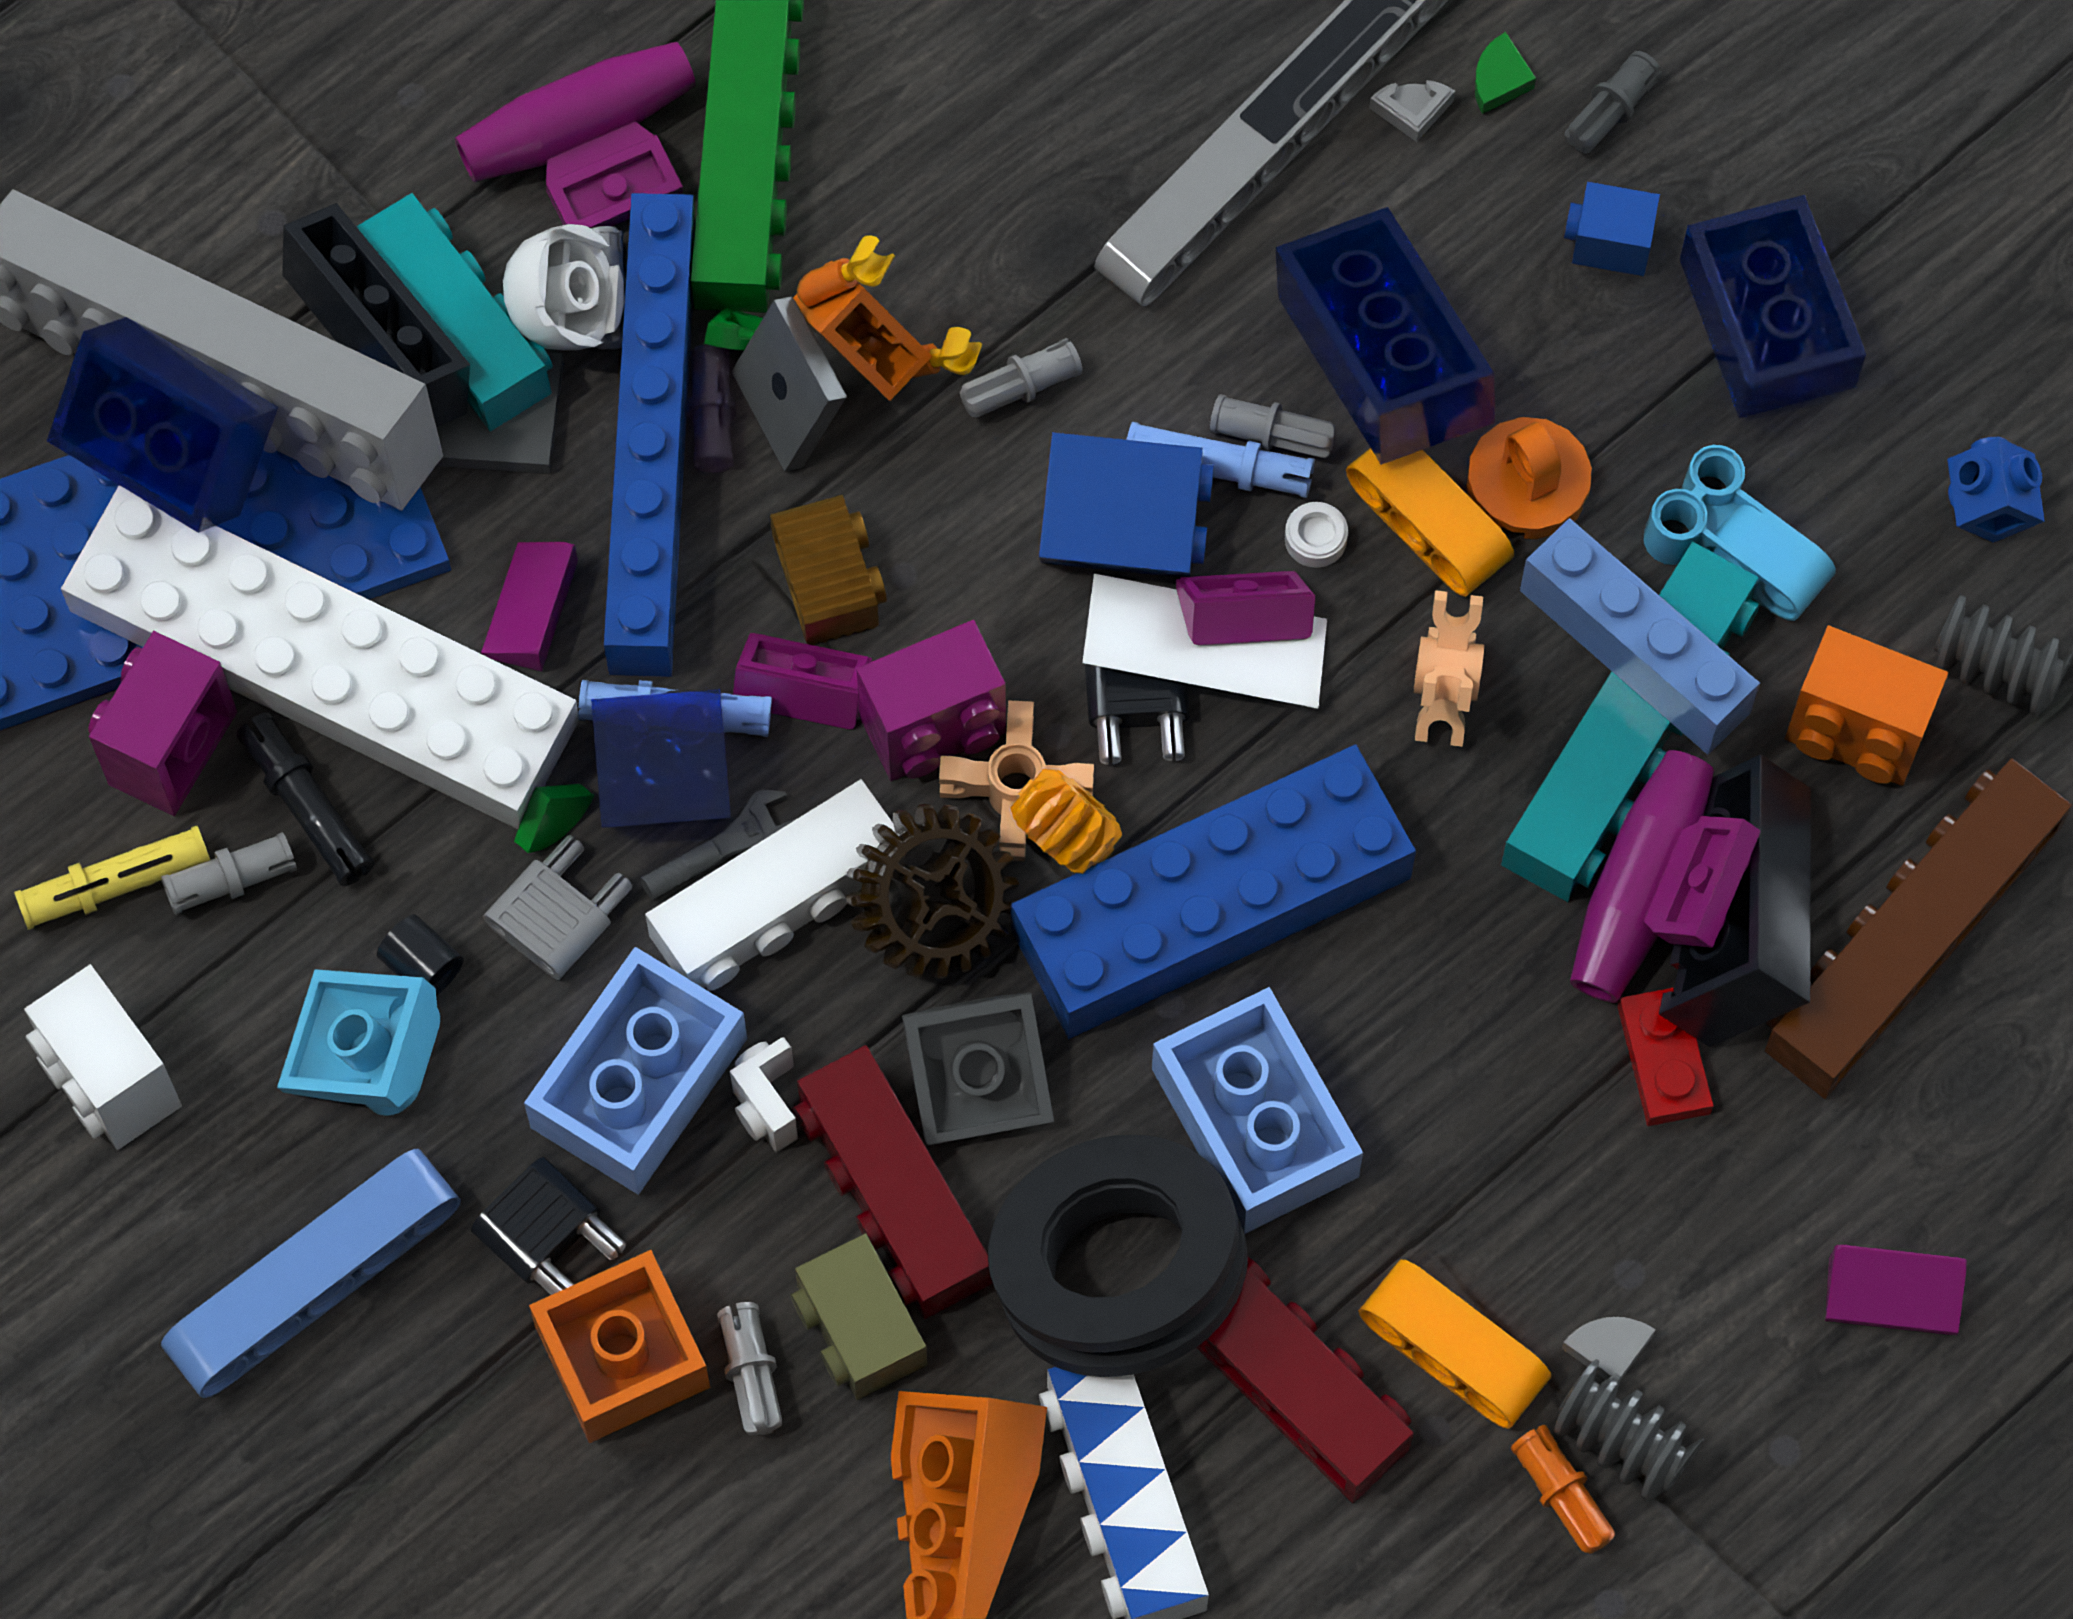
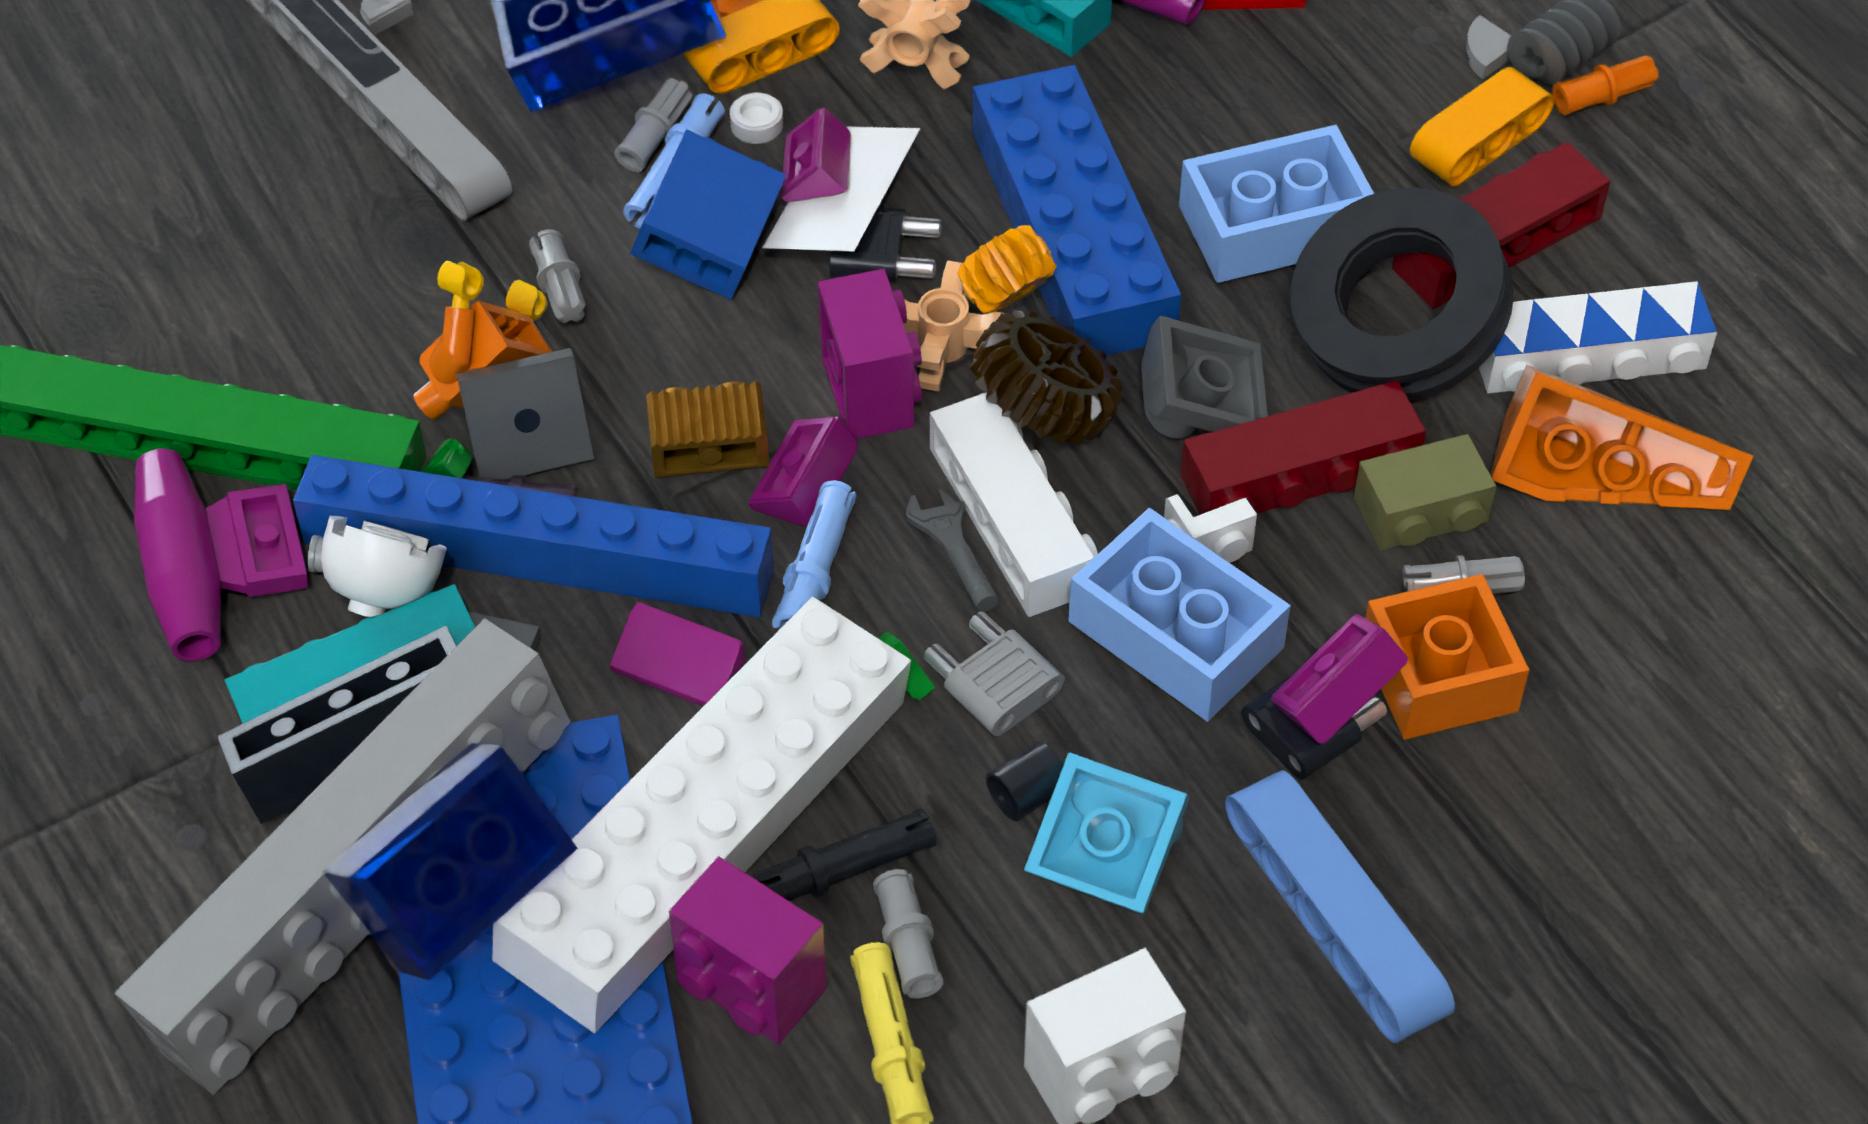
camera: 80 degrees left, 15 degrees down
clear blue brick [591,687,732,828] -> none
none -> magenta slope [1270,614,1408,744]

